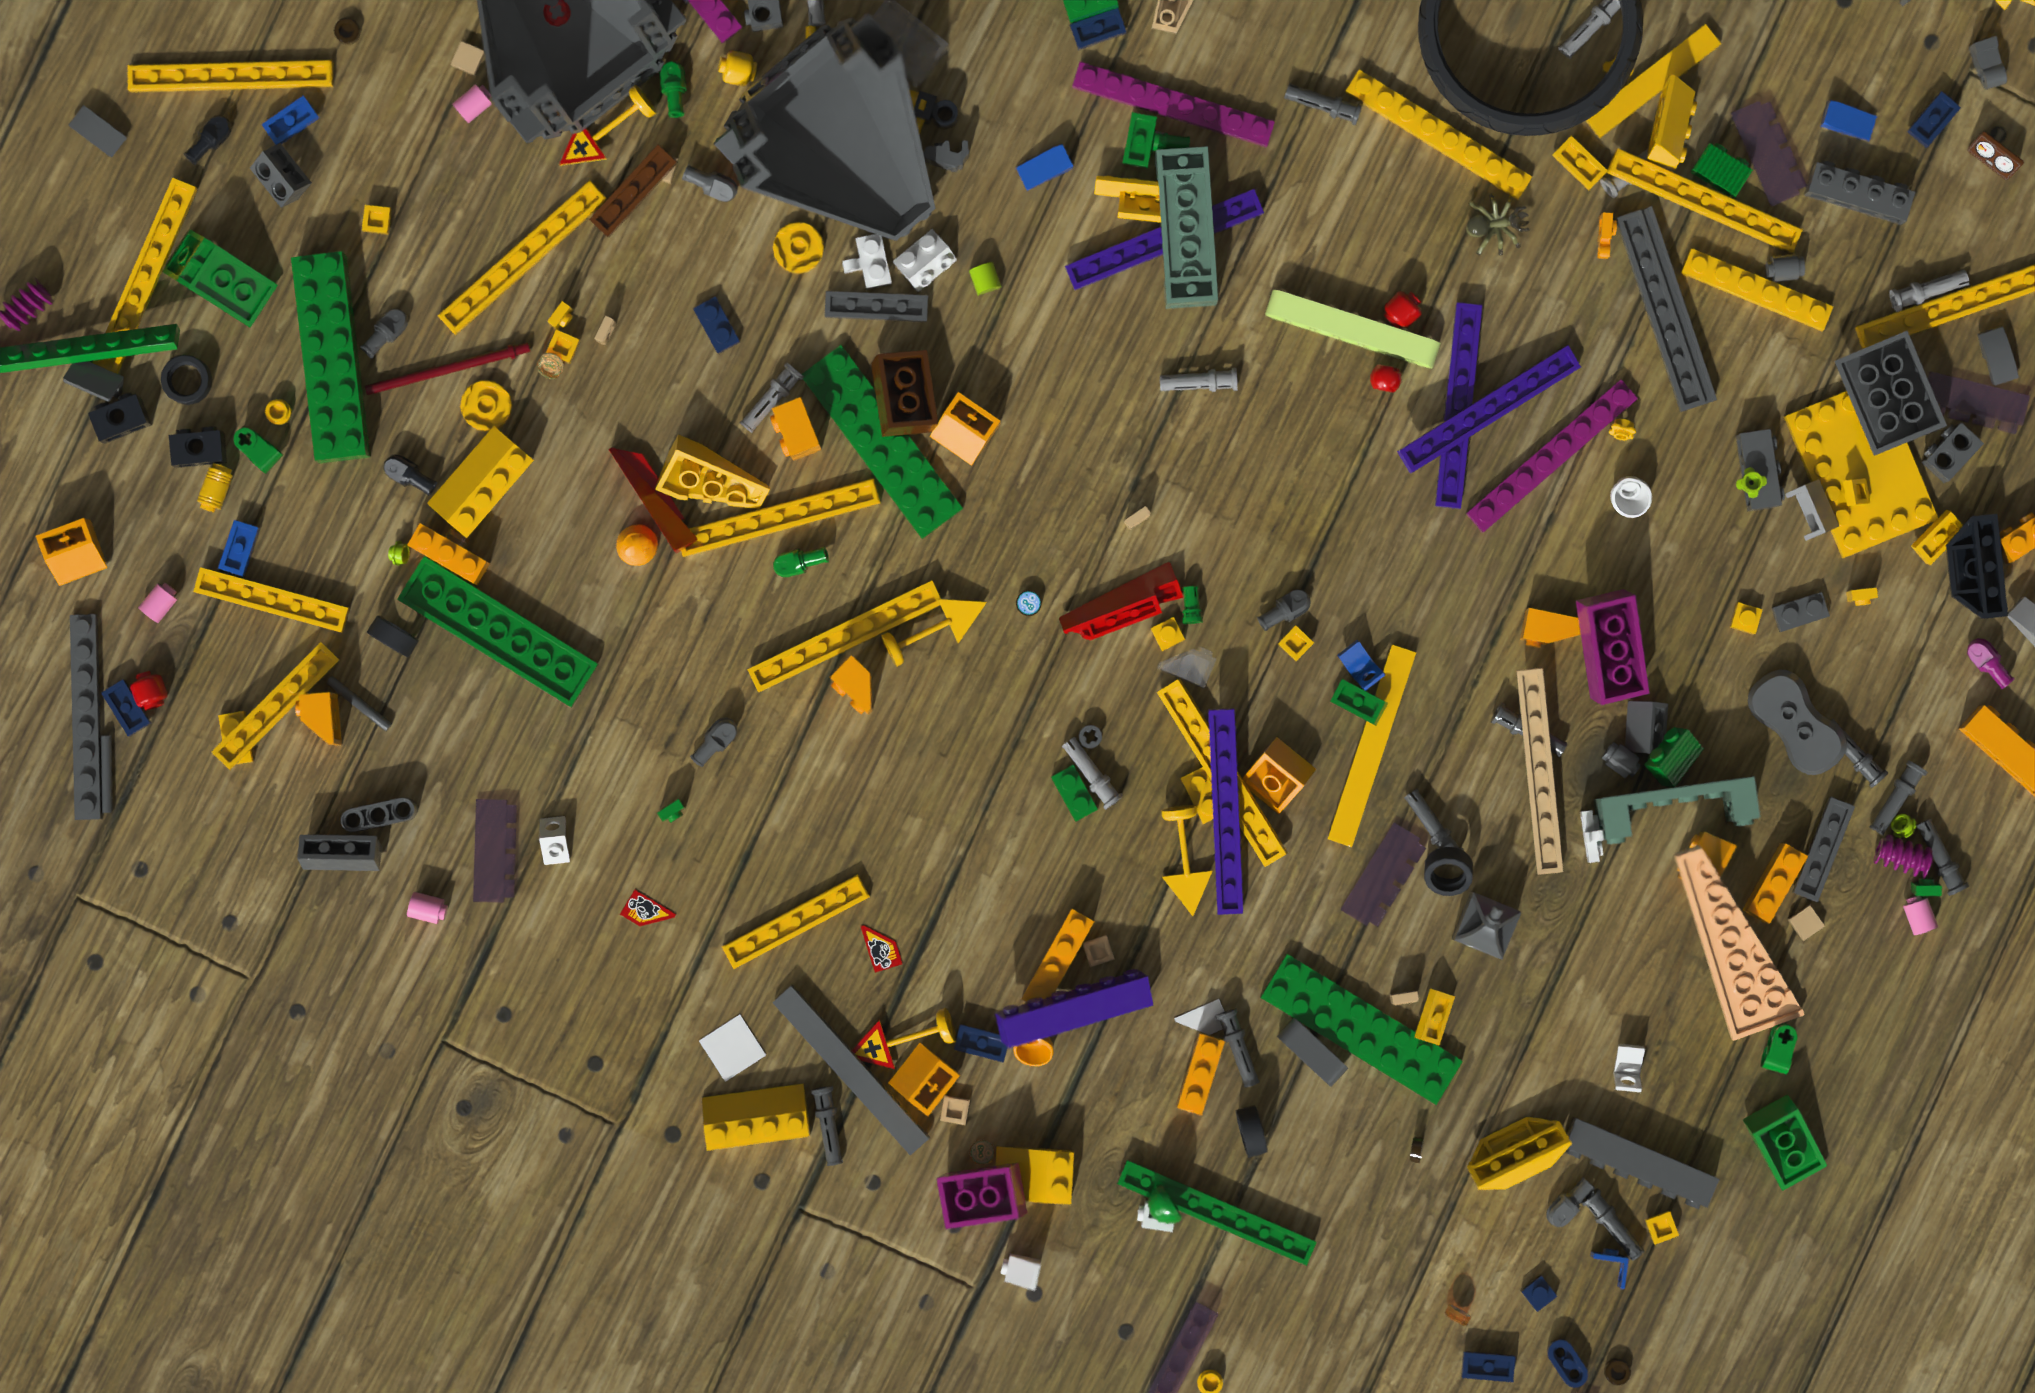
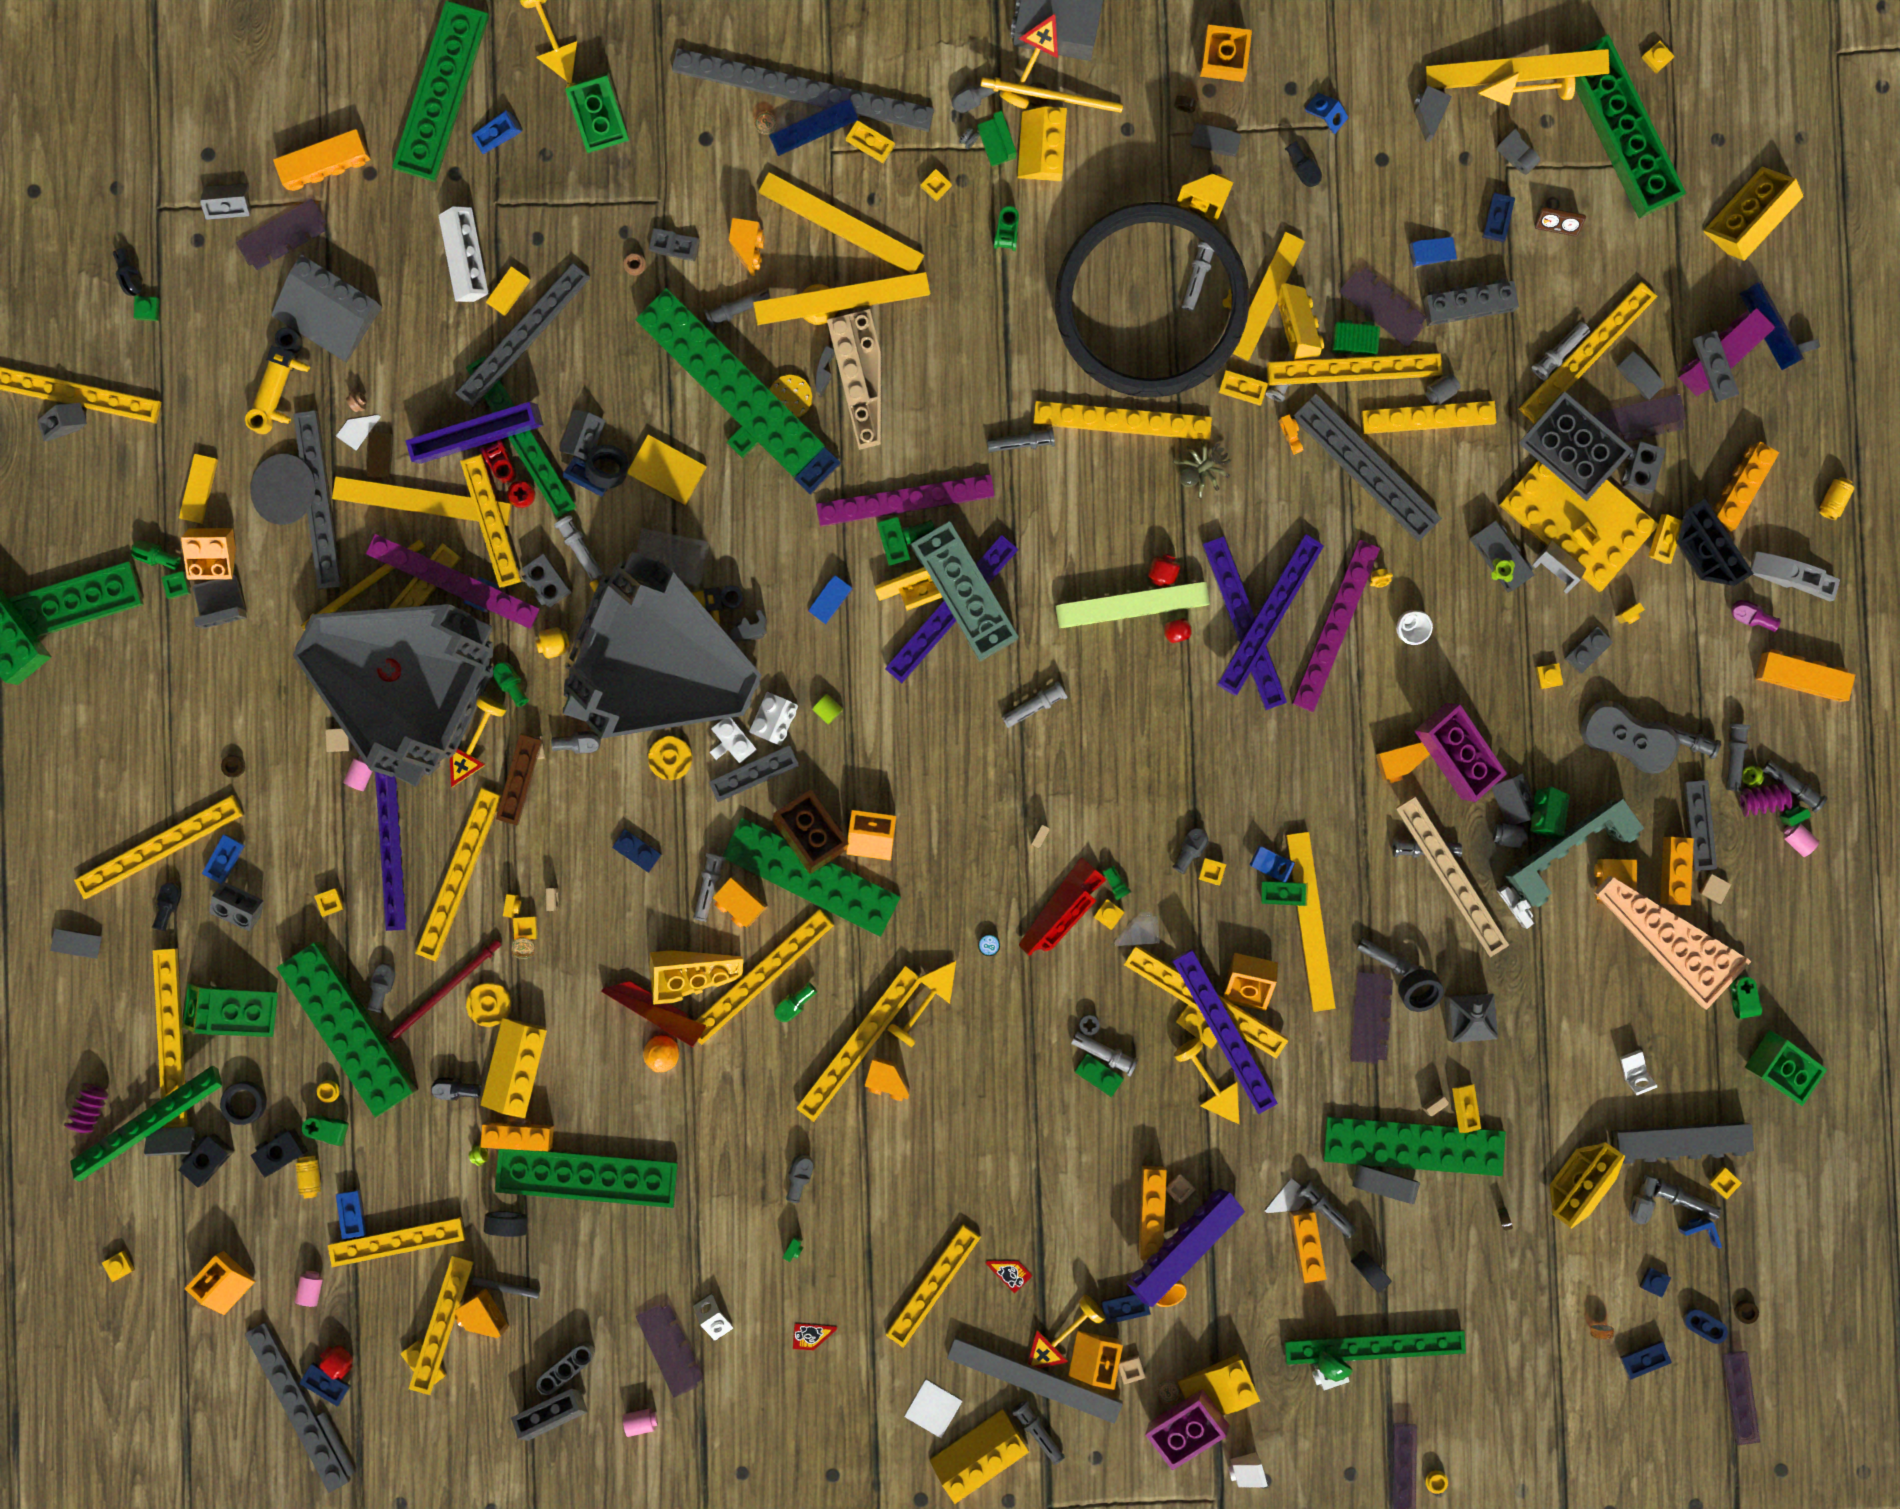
camera: 30 degrees left, 0 degrees up
none -> dark purple plate [375,772,406,931]

